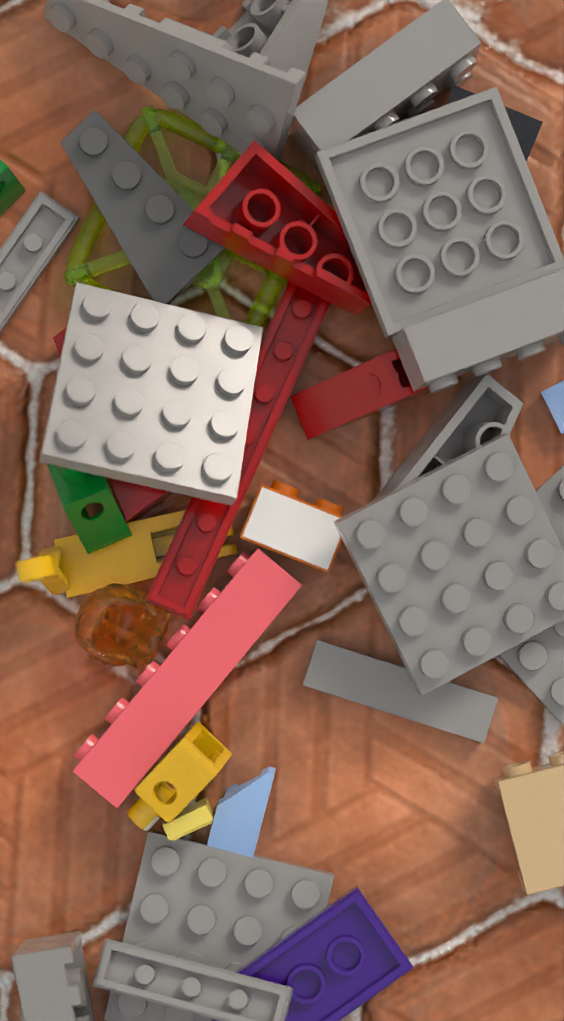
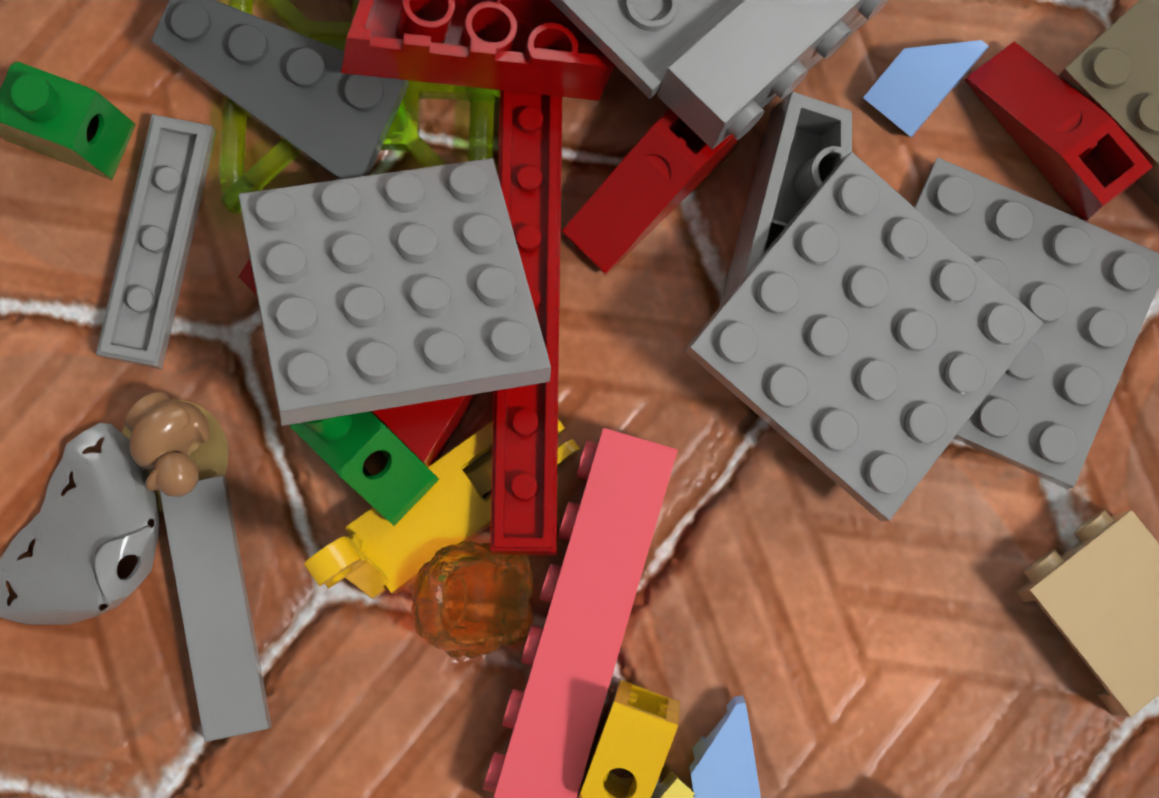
camera: 15 degrees left, 5 degrees down
white brick [239,480,344,574] -> none
light grey tile [302,640,498,743] -> none

